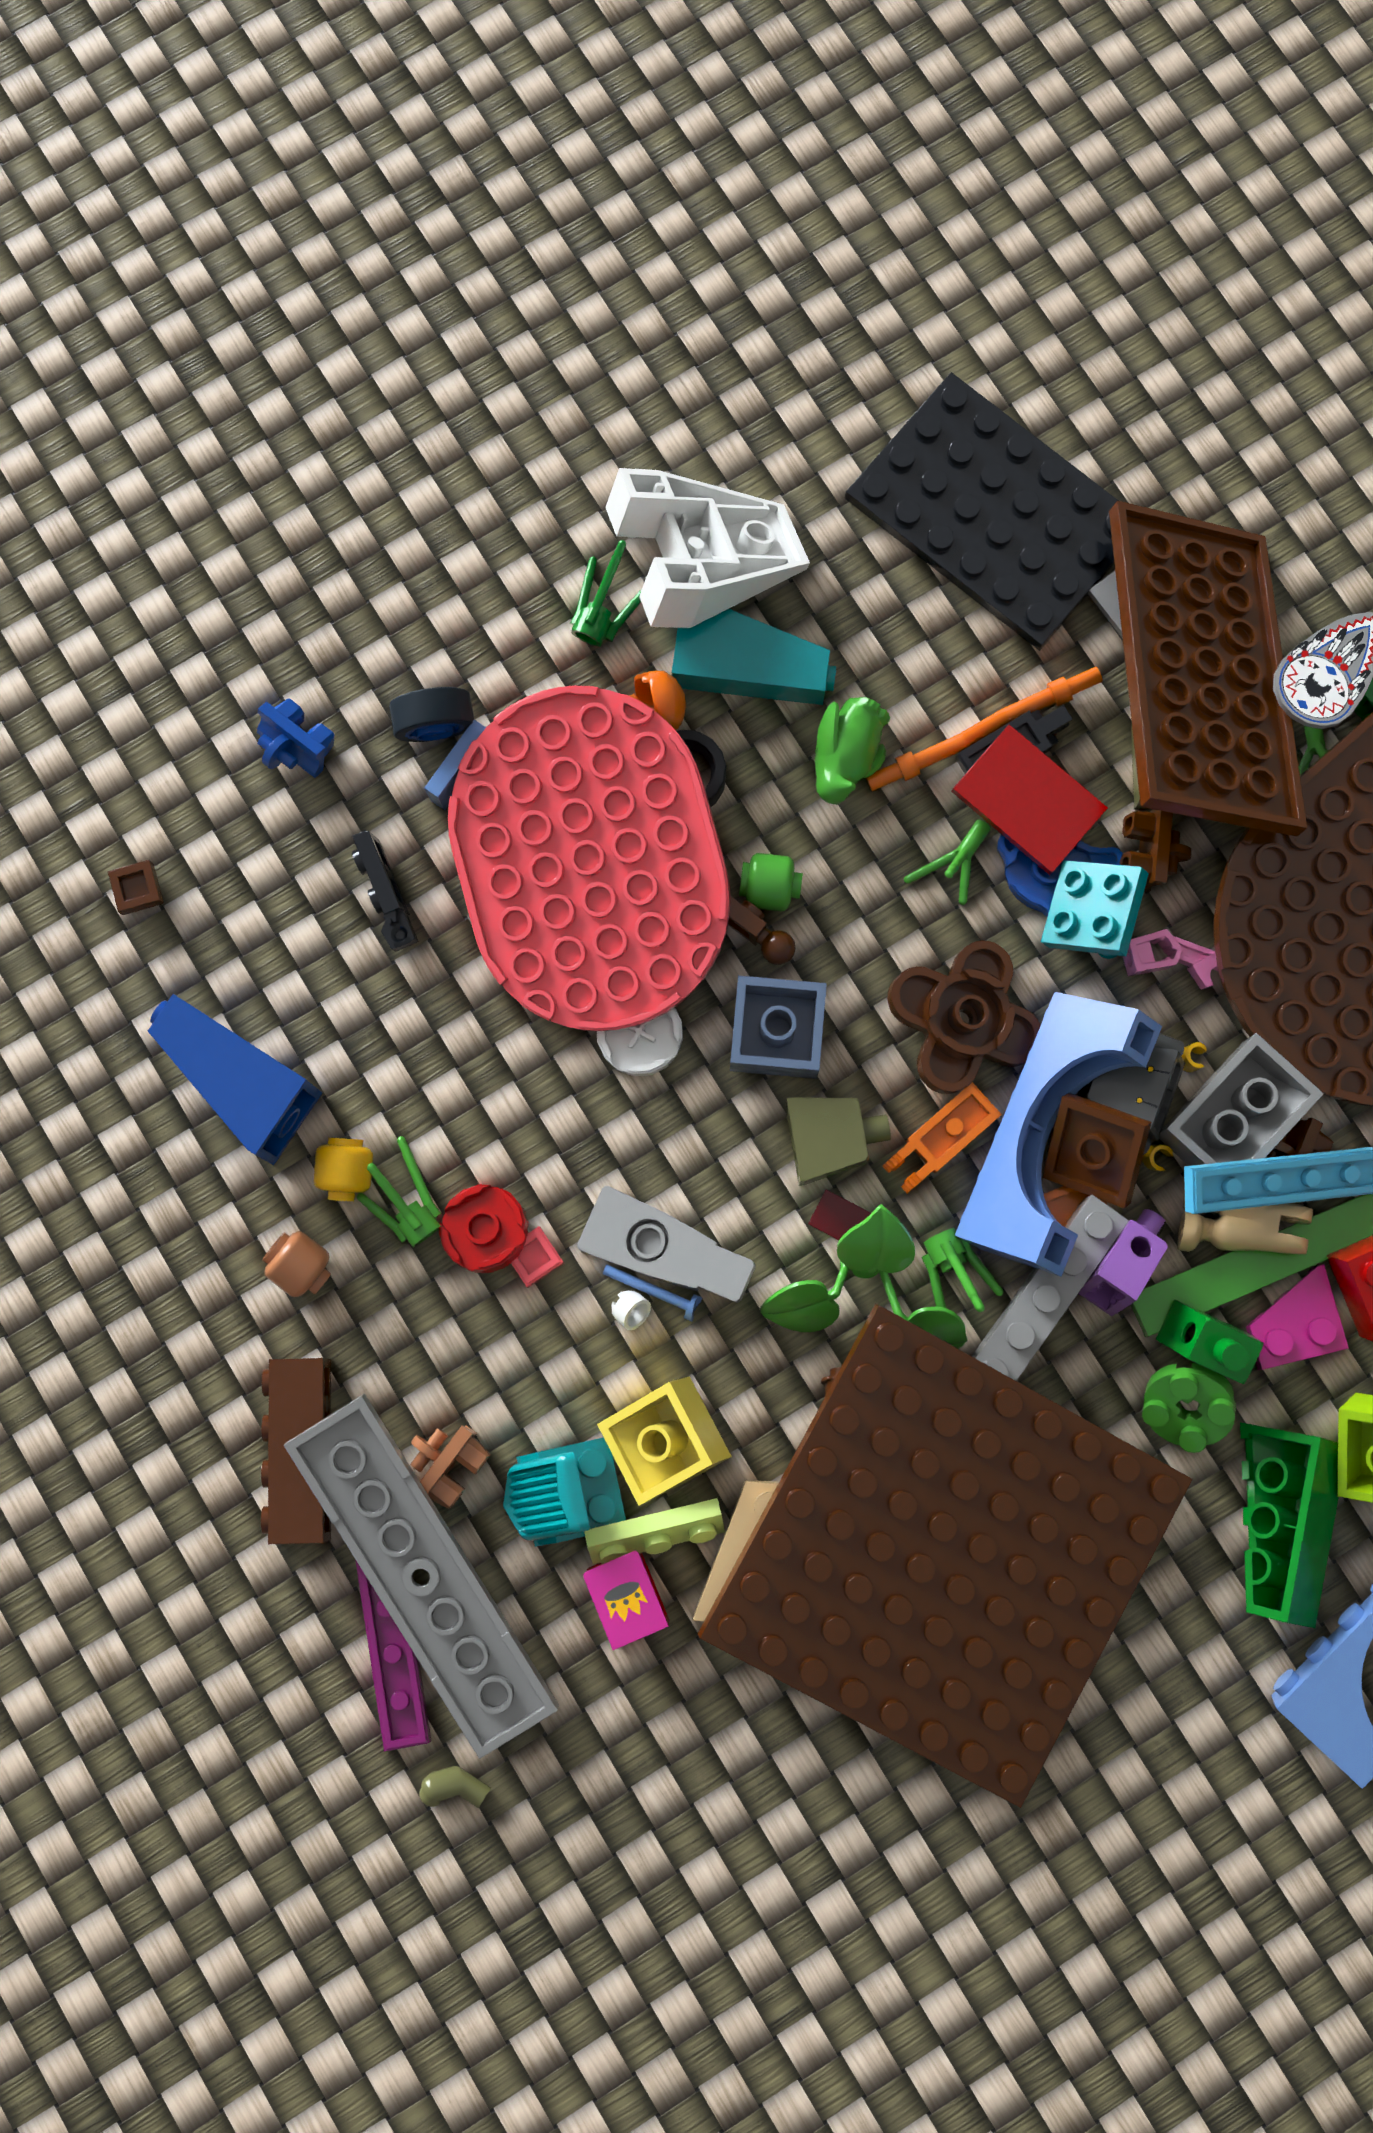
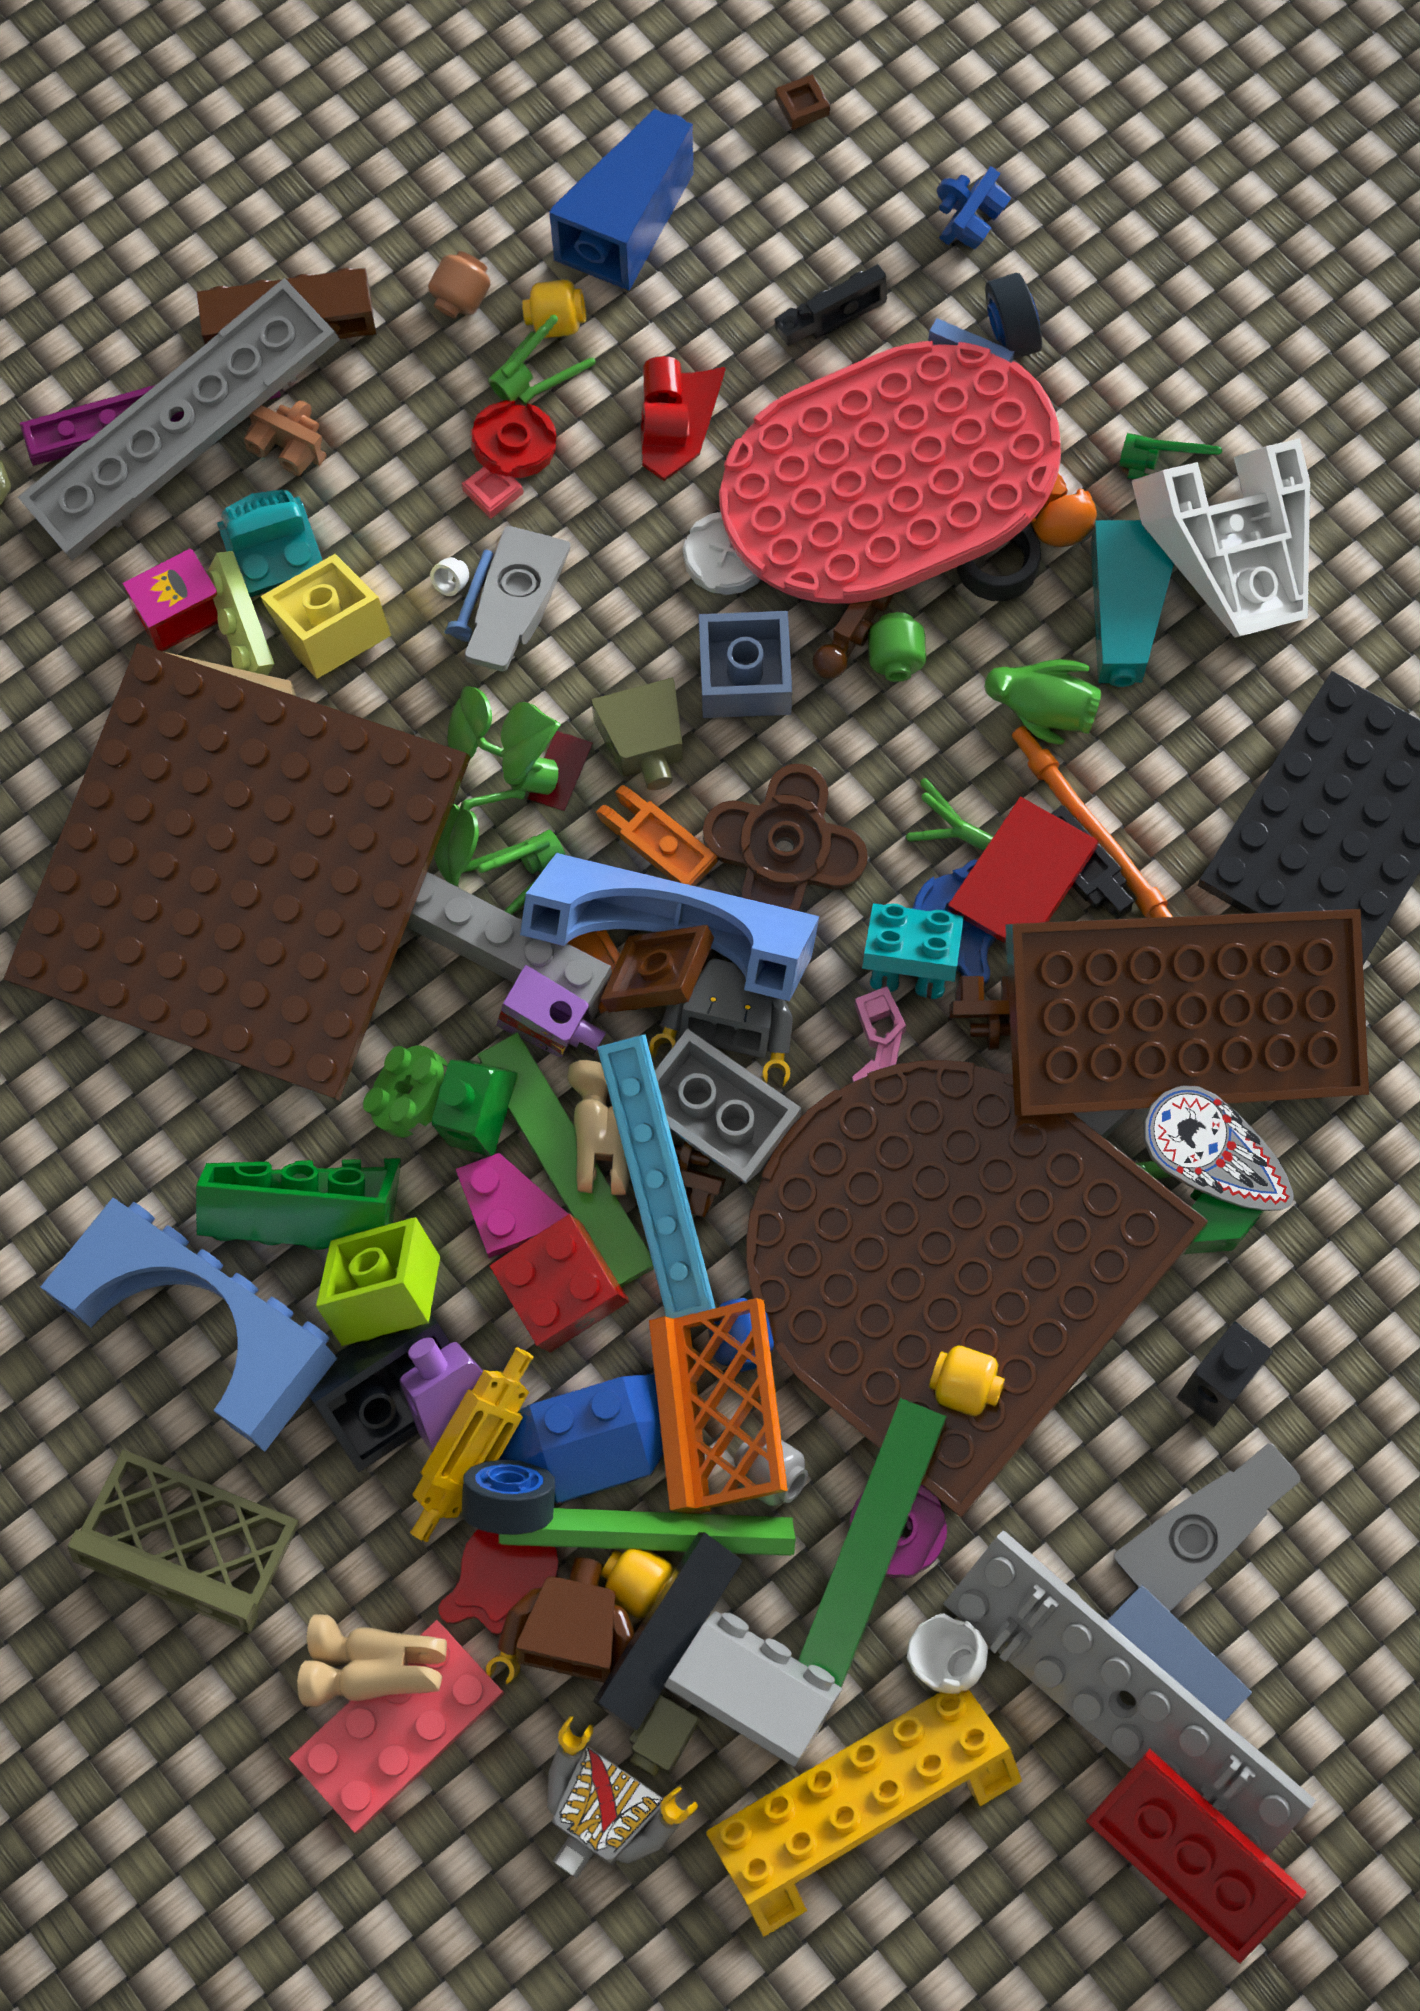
camera: 80 degrees right, 10 degrees down
none -> red panel [641,356,726,481]

